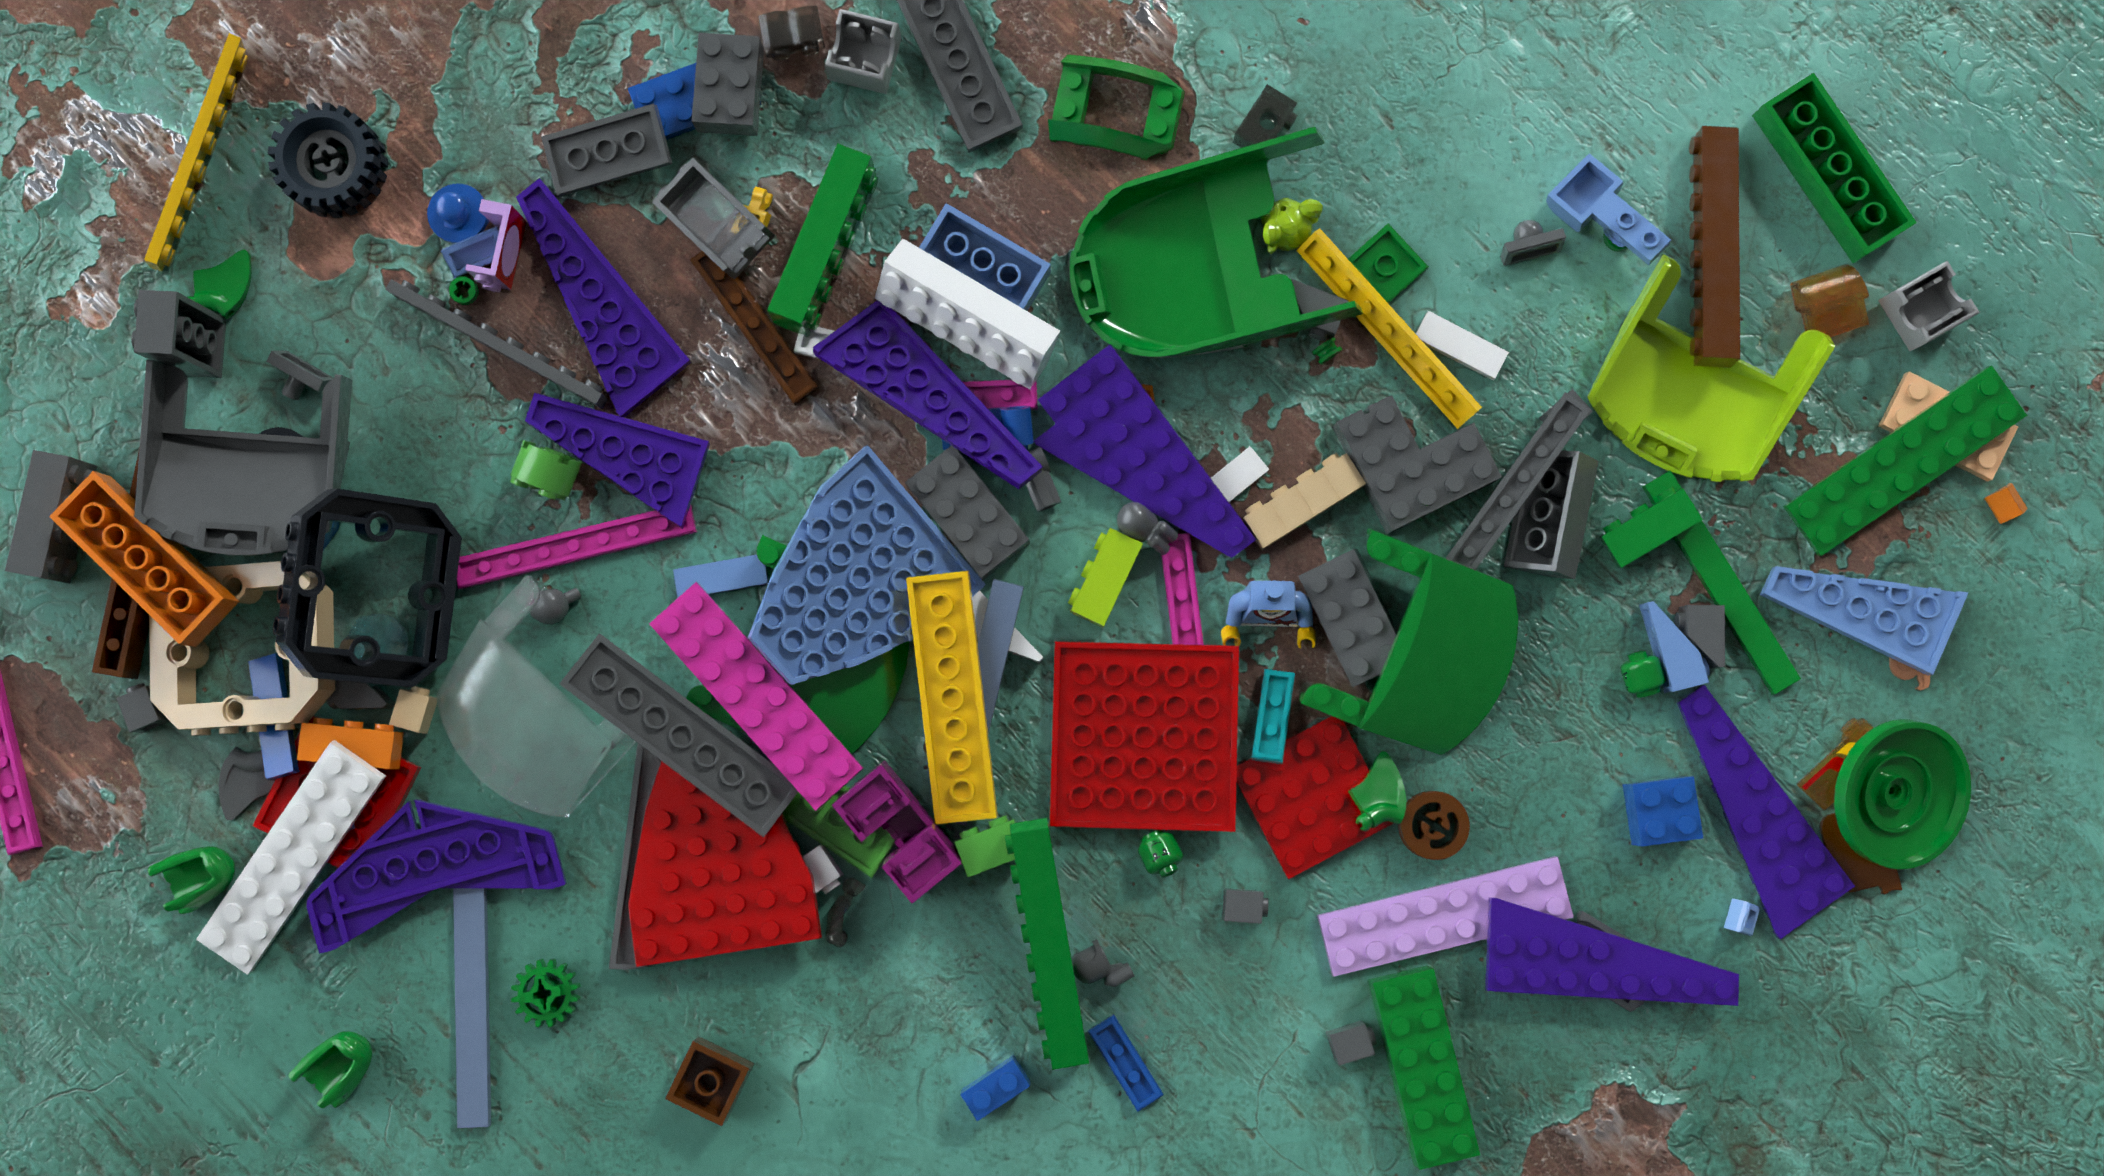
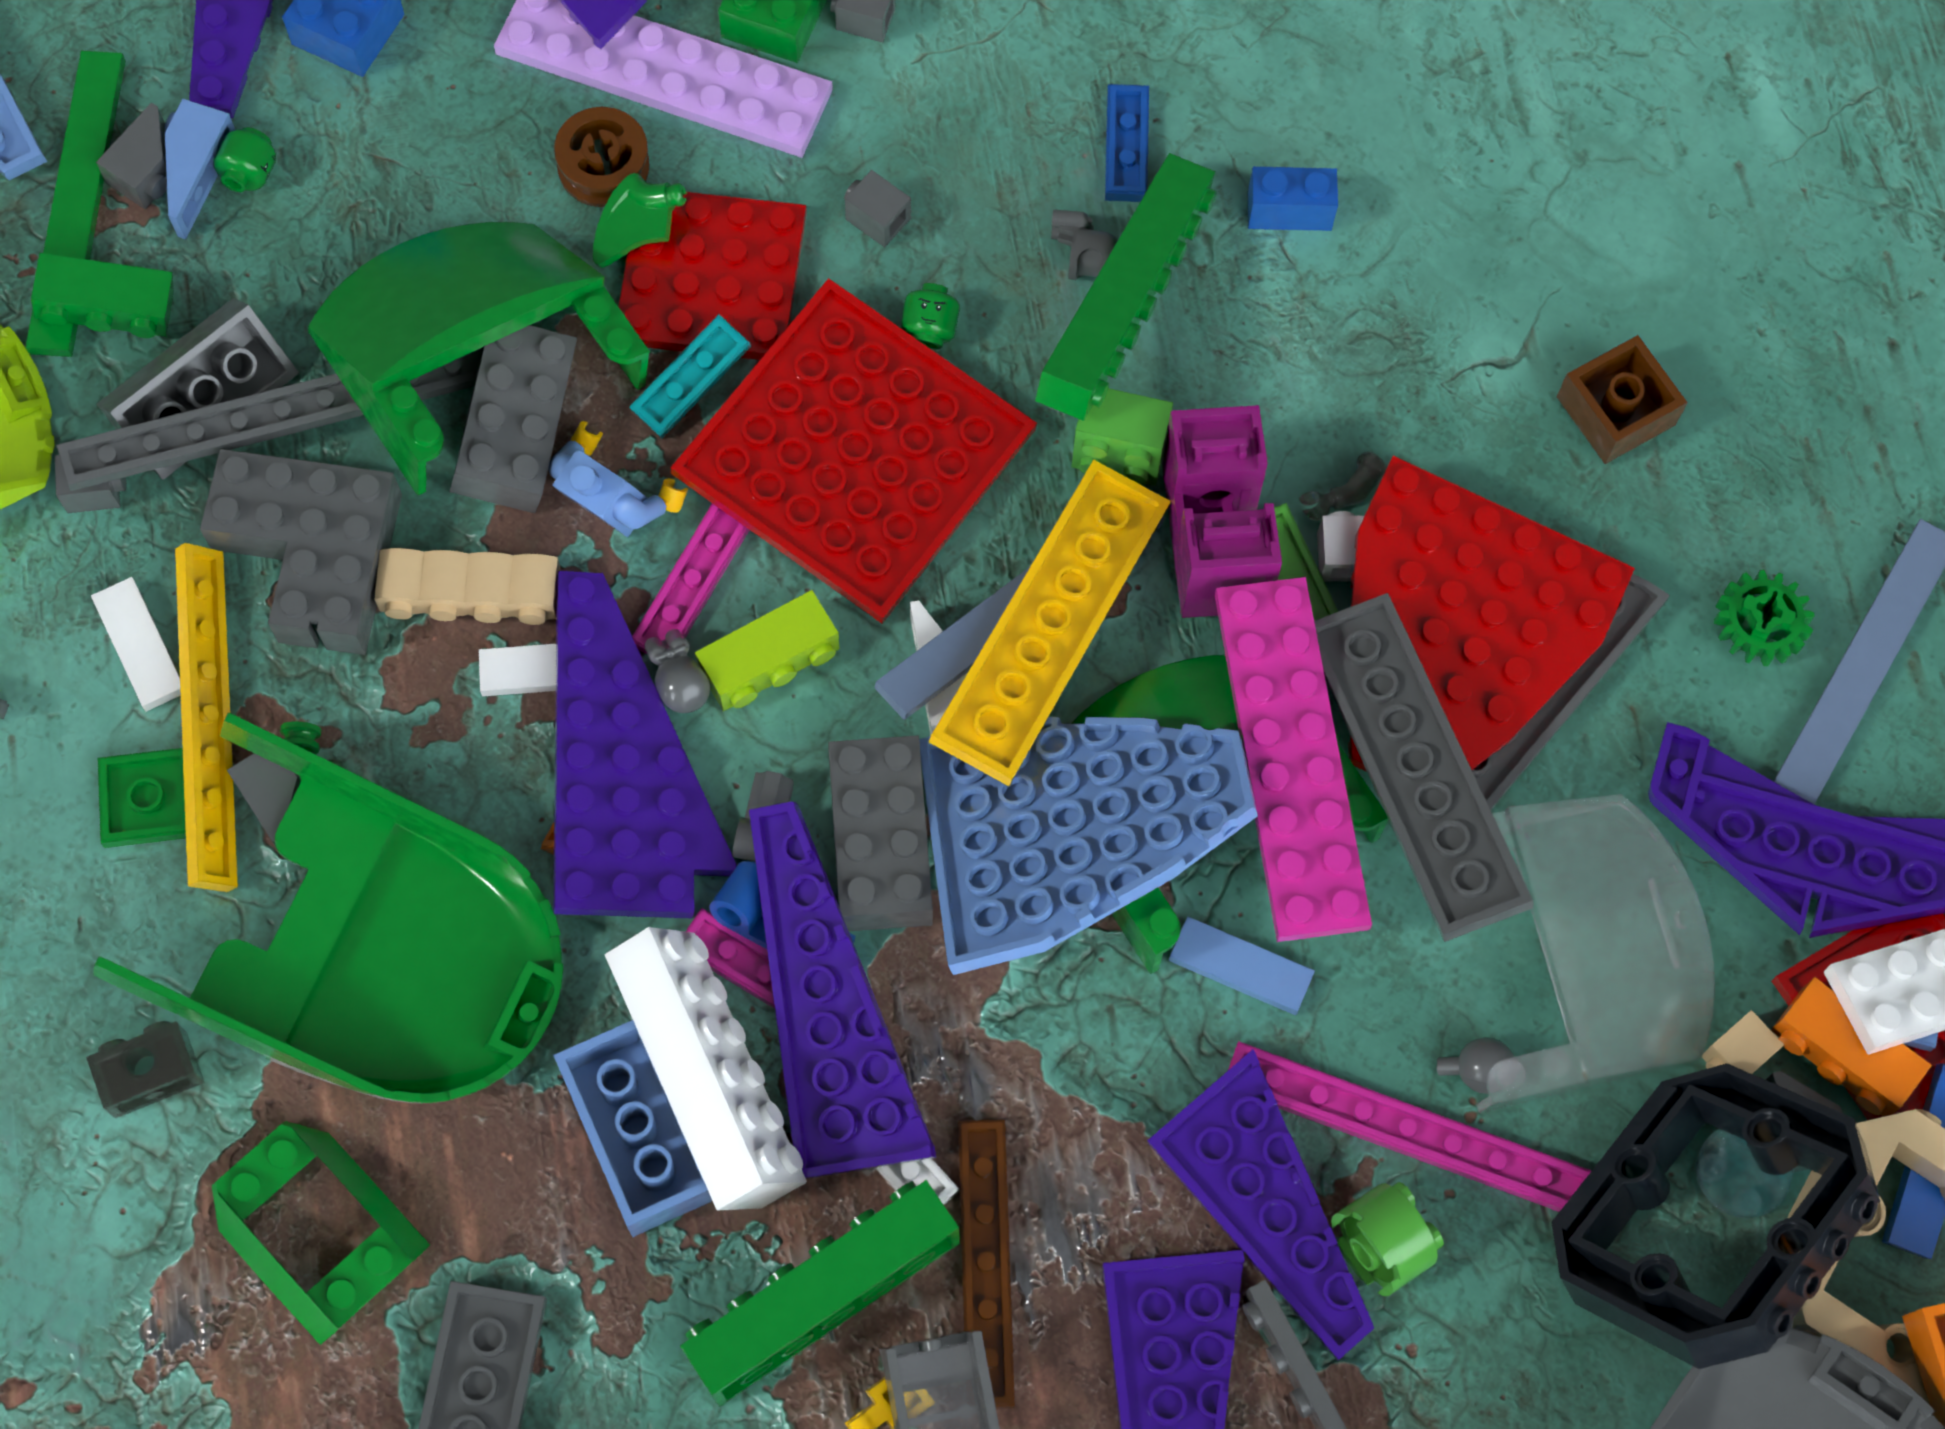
camera: 150 degrees left, 15 degrees down
lime hair [1261,198,1323,254] -> none

